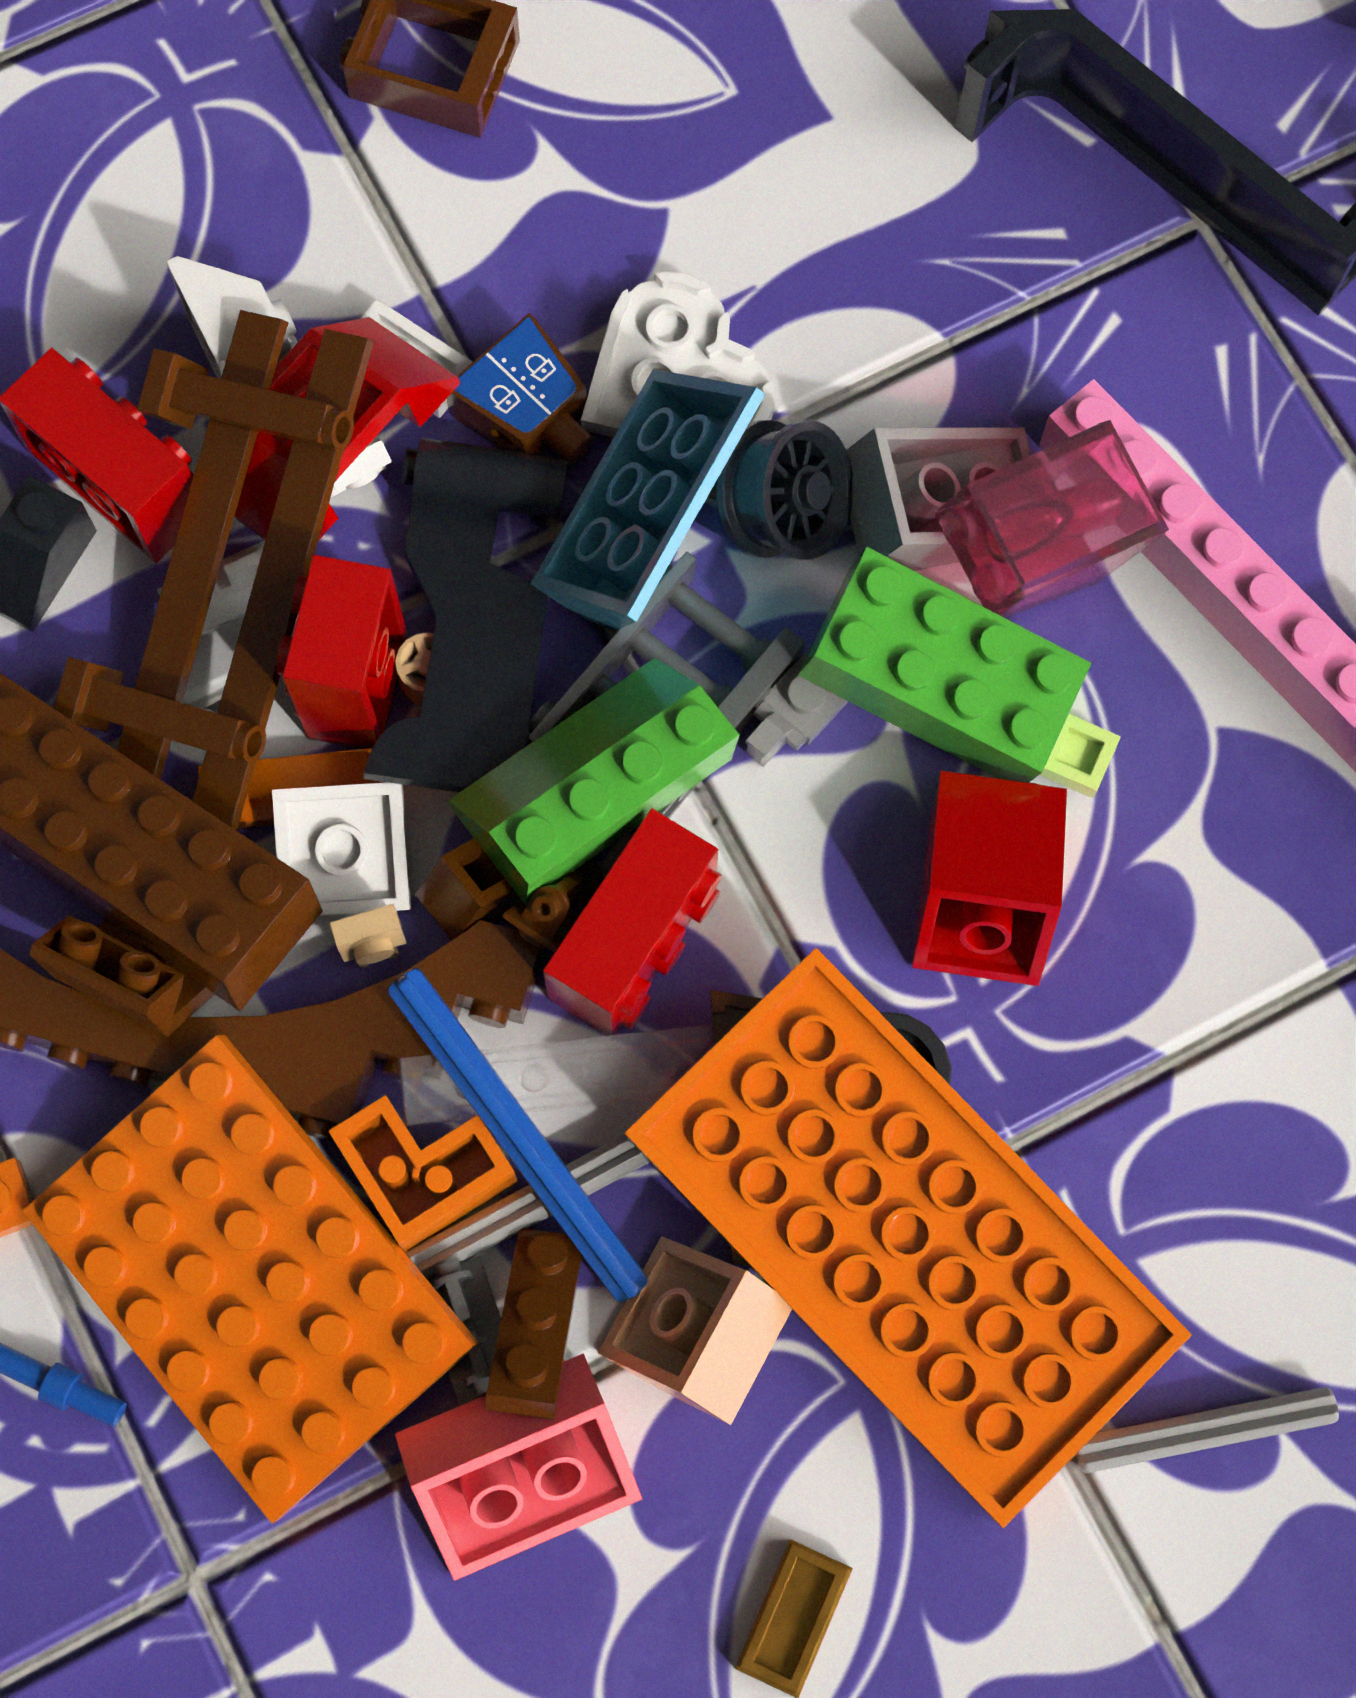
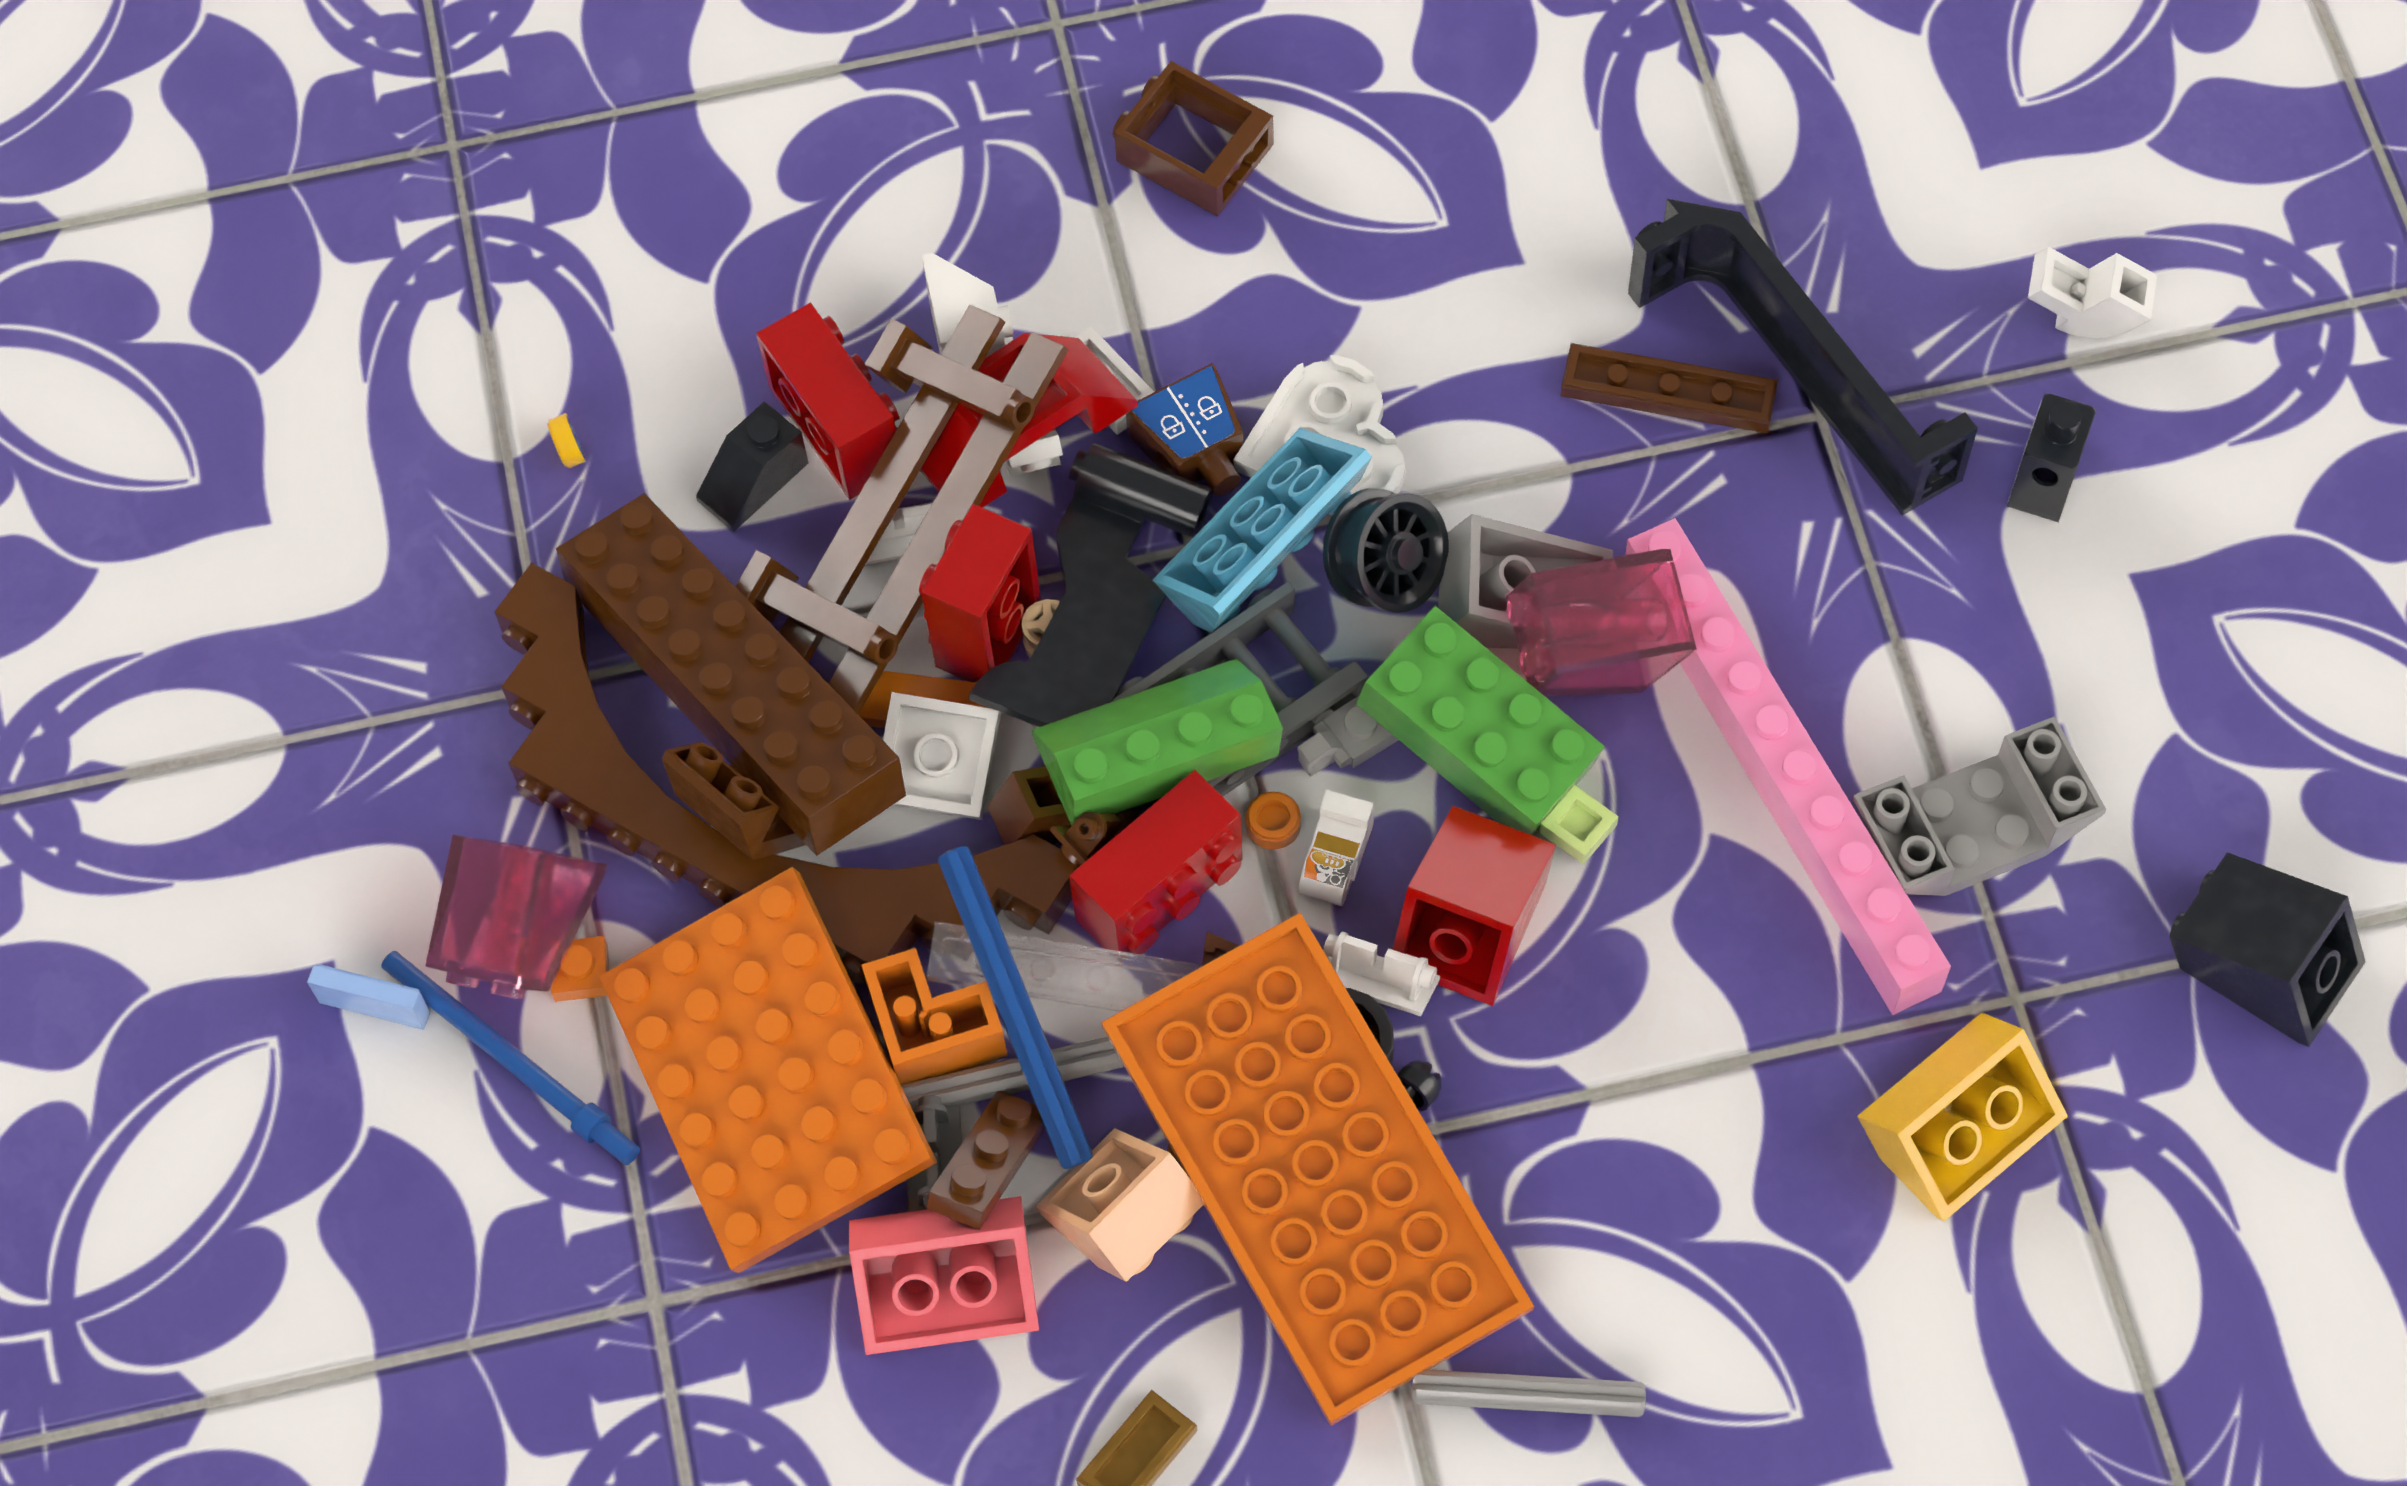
camera: 20 degrees right, 10 degrees down
tan plate [330,904,407,968] -> none
none -> orange tile [1246,791,1301,850]
none -> white leg [1299,789,1374,906]
none -> white hinge [1323,931,1440,1016]
none -> black hinge [1397,1060,1442,1111]
none -> reddish brown tile [1560,343,1778,434]

